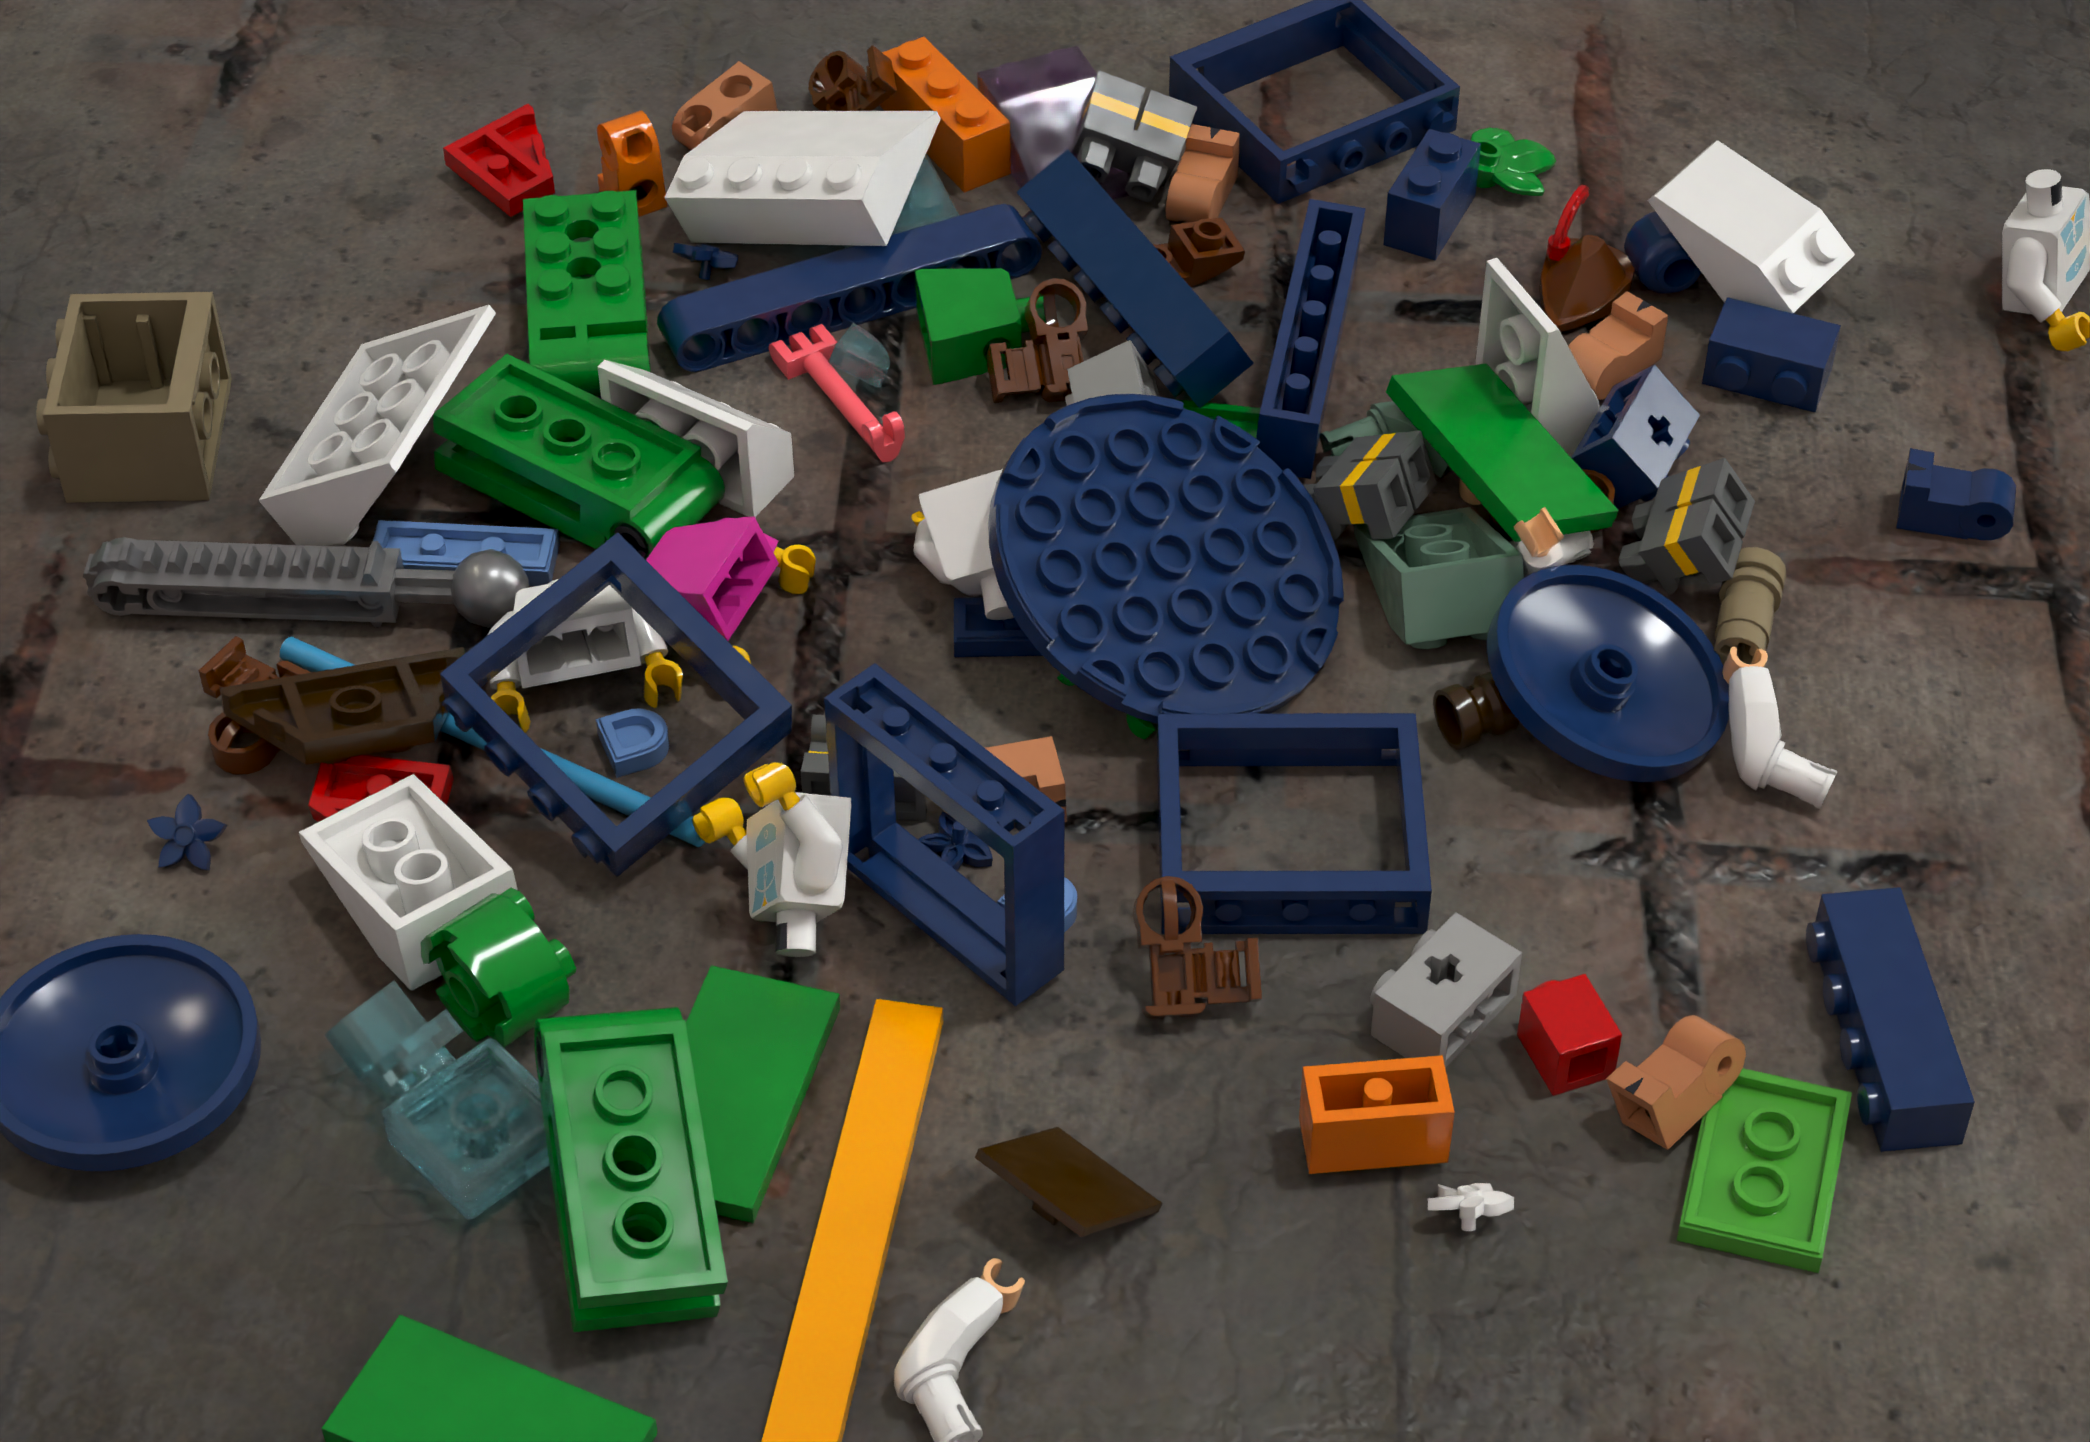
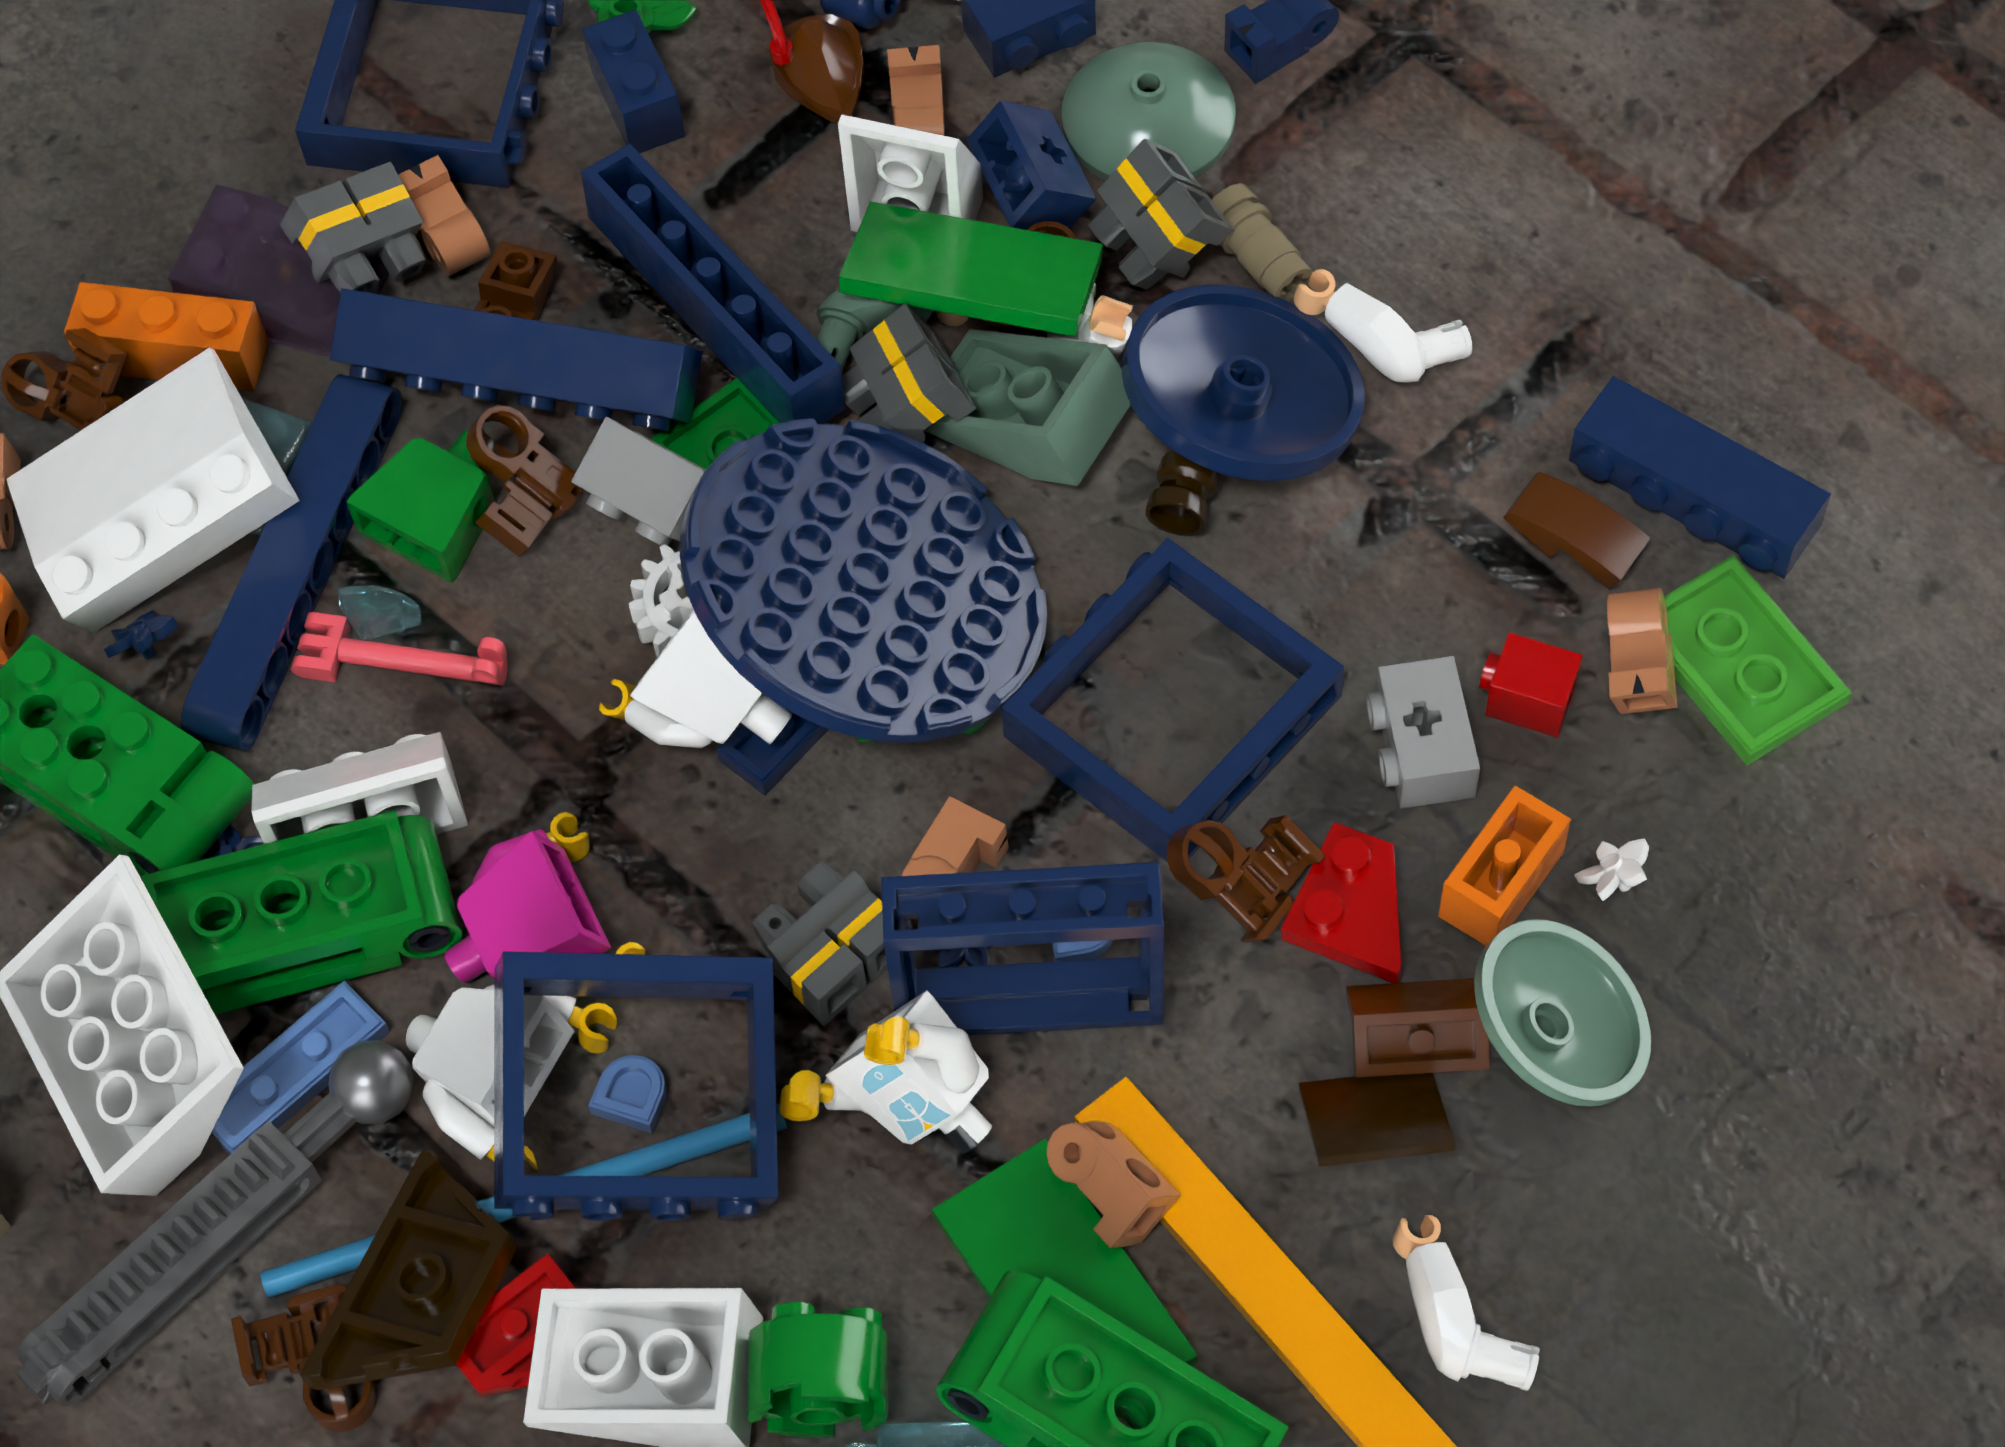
camera: 45 degrees left, 15 degrees up
none -> nougat leg [1047,1120,1181,1248]
none -> sand green dish [1062,42,1236,181]
none -> red wing [1281,822,1402,984]
none -> reddish brown panel [1346,978,1490,1078]
none -> sand green dish [1474,919,1651,1107]
none -> reddish brown slope [1503,472,1650,589]

